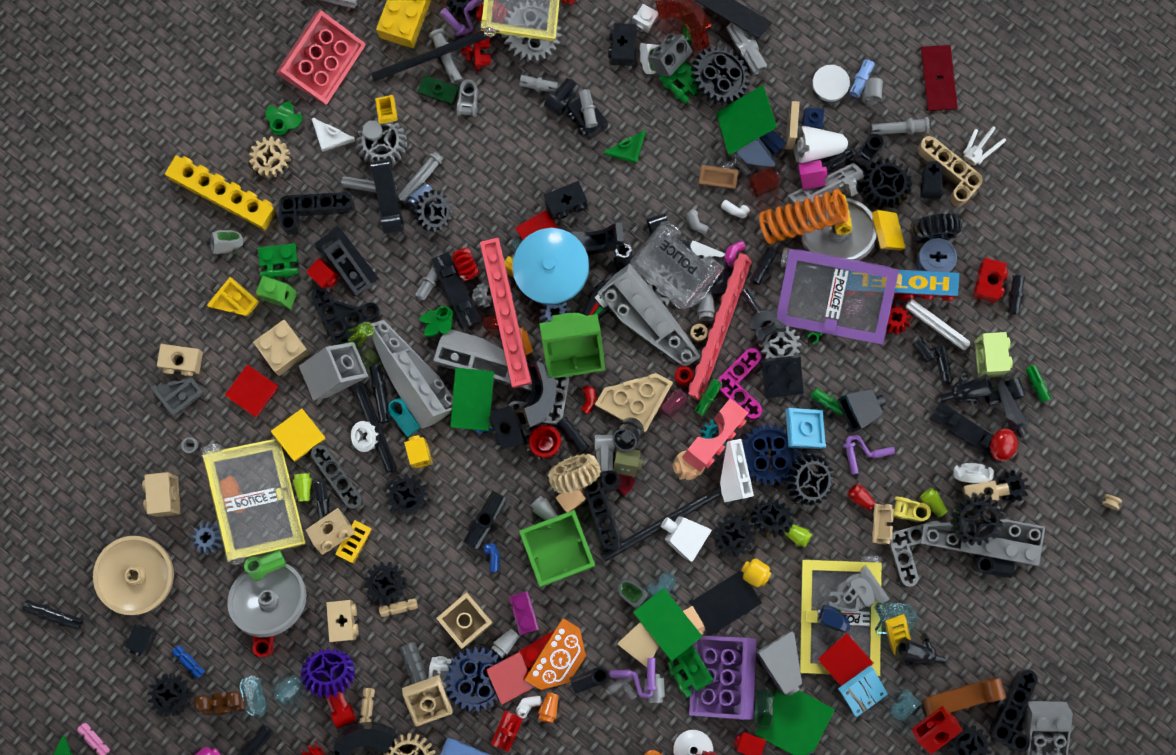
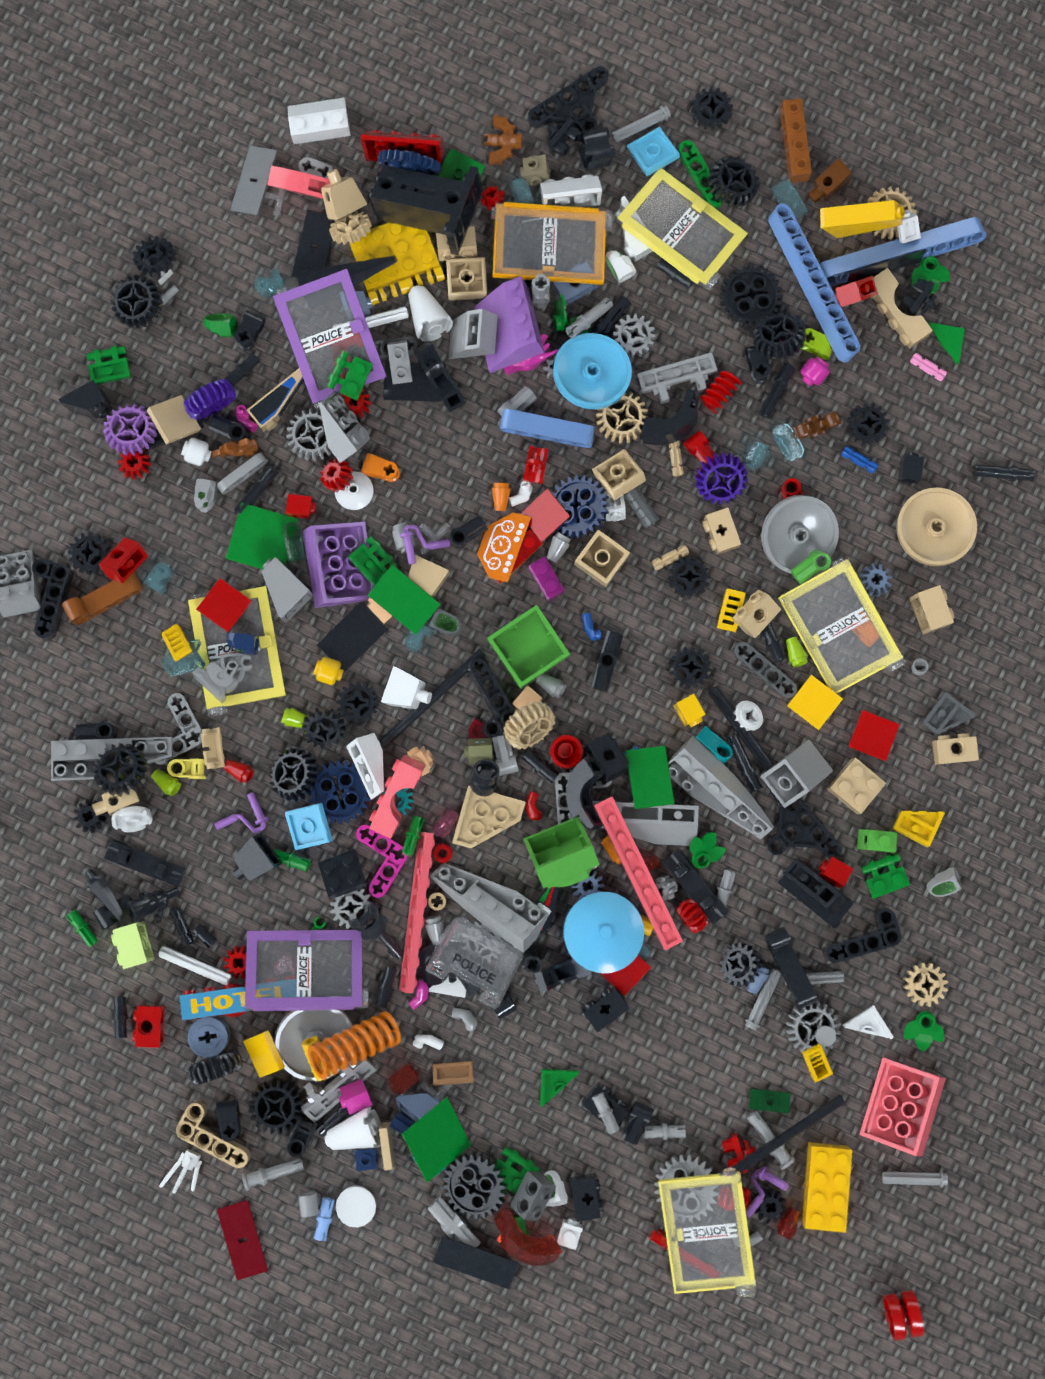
camera: 165 degrees right, 5 degrees up
yellow brick [165,155,277,231] -> none
clear neon green piece [348,322,374,347] -> none
light grey piece [457,80,478,118] -> none
medium azure tile [838,666,888,717] -> none
black piece [895,633,946,667] -> none
red hat [990,429,1018,461] -> none

